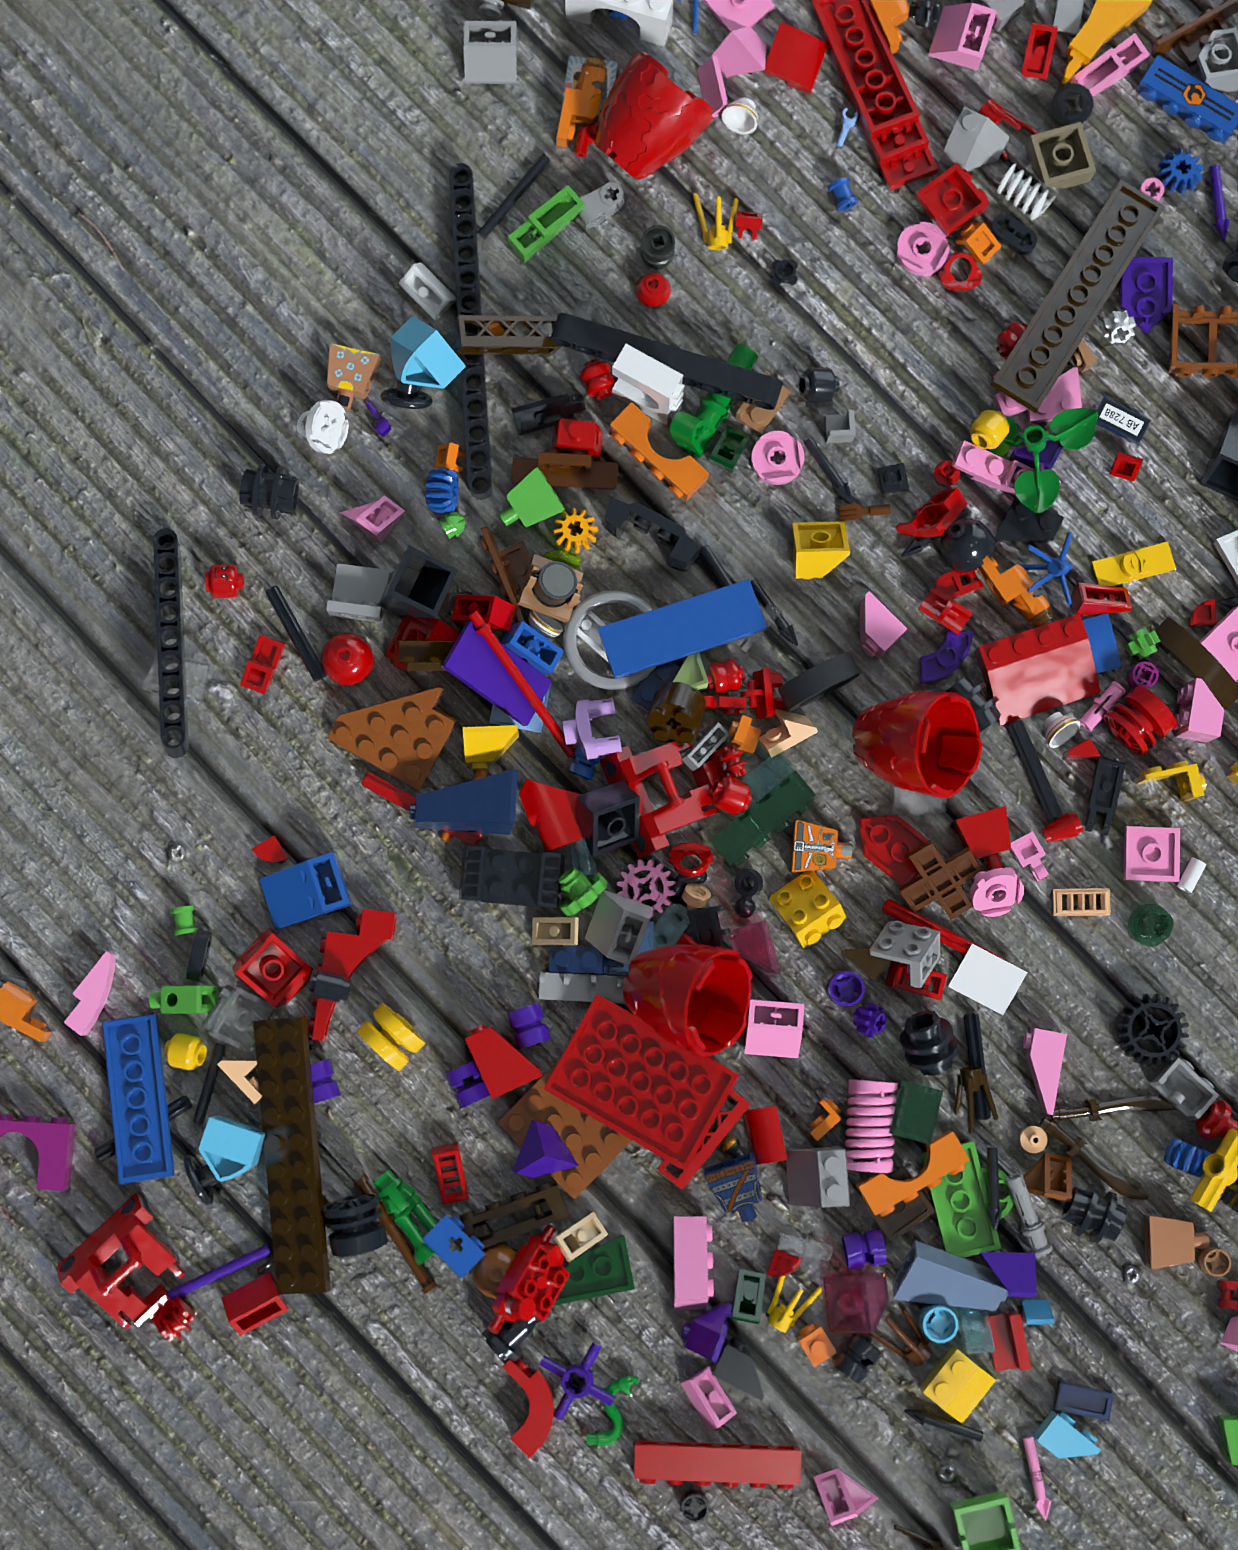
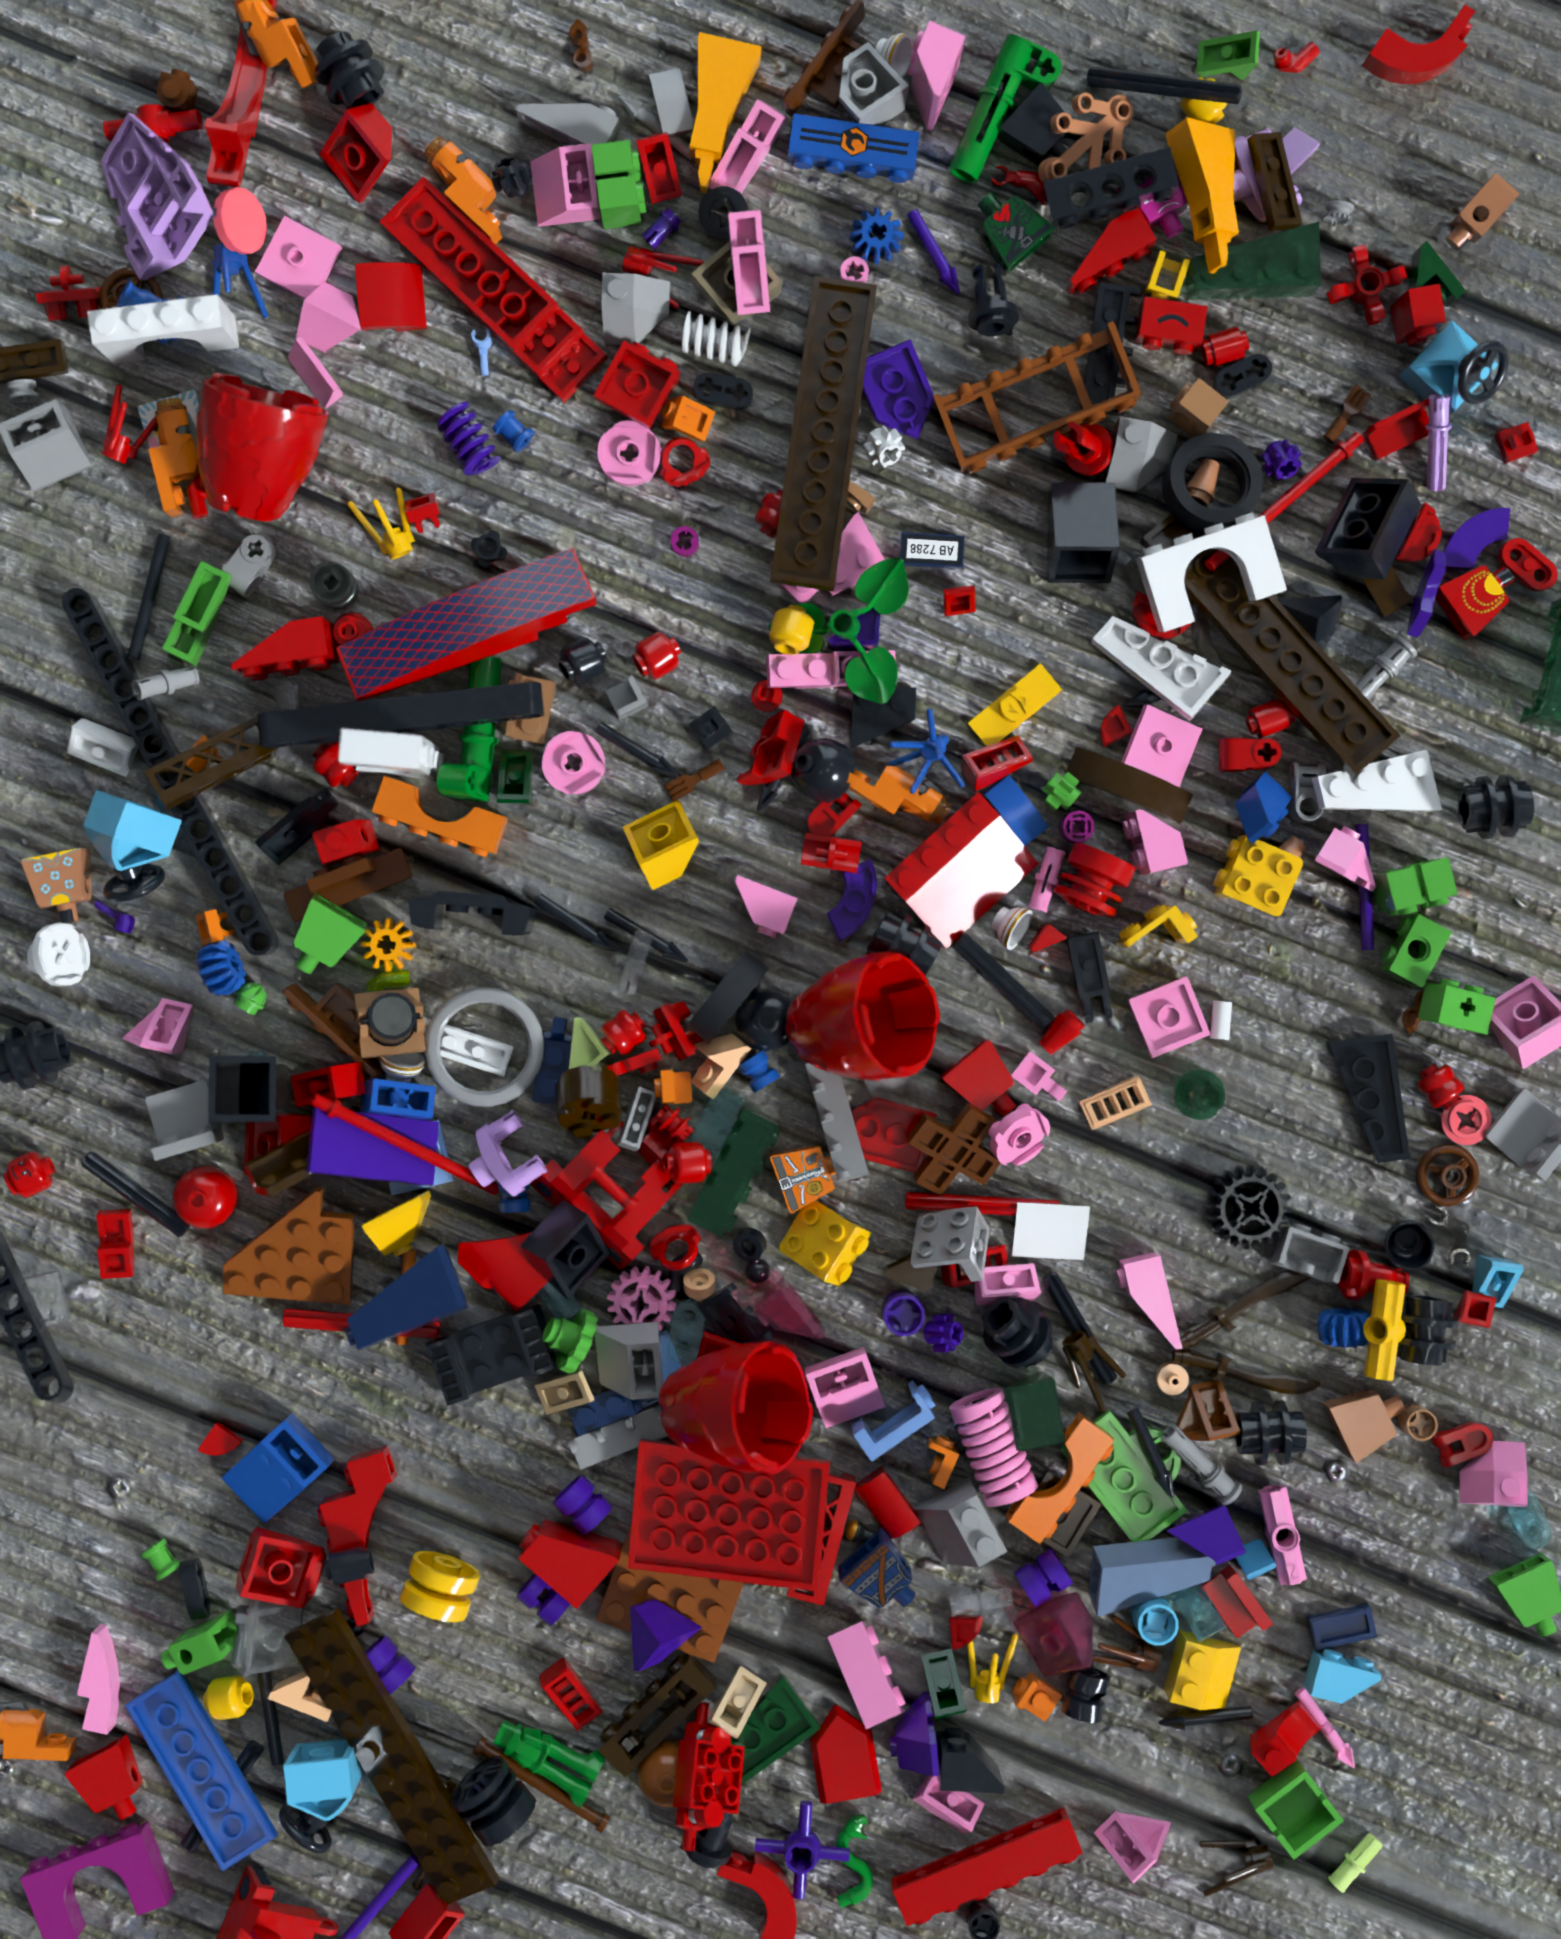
camera: 20 degrees left, 5 degrees up
blue brick [422,1215,485,1279] -> none
blue tile [597,579,767,679] -> none
white piece [722,98,759,134] -> none
none -> red torso [64,1734,142,1821]
none -> red plant [101,384,163,464]
none -> light grey pin [131,665,199,700]
none -> red slope [231,616,339,681]
none -> slope [336,548,597,702]
none -> dark purple piece [436,401,501,476]
none -> bright green piece [591,140,646,230]
none -> red head [632,632,681,680]
none -> dark purple pin [641,208,681,250]
none -> magenta bush [671,526,699,557]
none -> bright pink slope [728,210,770,315]
none -> black cylinder [735,989,792,1052]
none -> blue wheel [737,1050,780,1093]
none -> light grey hinge [804,1062,869,1183]
none -> red tile [809,1703,882,1804]
none -> medium blue panel [850,1380,936,1462]
none -> bright pink slope [975,1263,1041,1306]
none -> red arch [1250,1700,1320,1777]
none -> bright pink piece [1258,1484,1307,1586]

